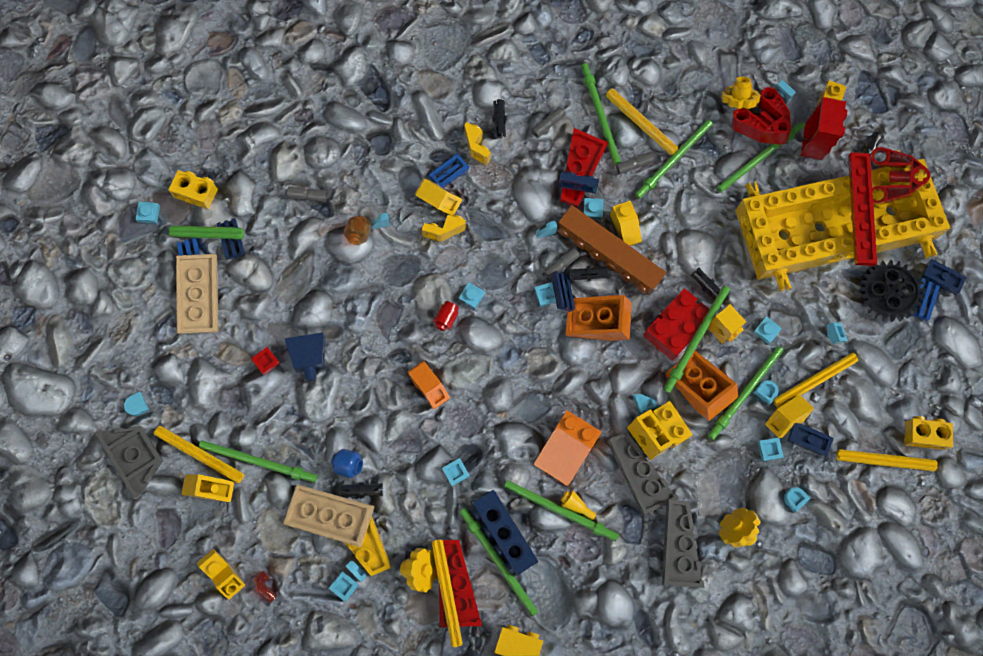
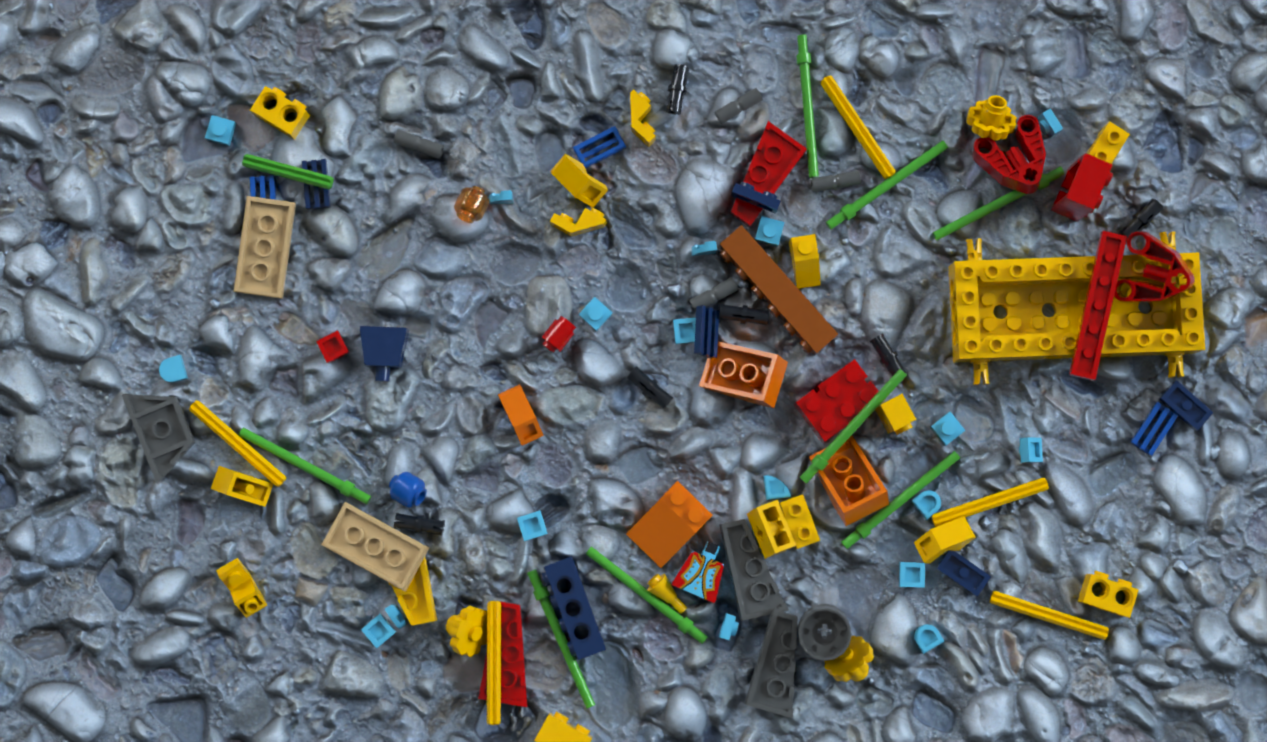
camera: 15 degrees right, 10 degrees up
clear red arm [254,571,277,603] -> none
black gear [858,260,925,322] -> none
none -> black pin [627,366,674,409]
none -> torso [671,541,724,603]
none -> medium azure plate [719,613,739,640]
none -> dark grey wheel [798,603,851,661]

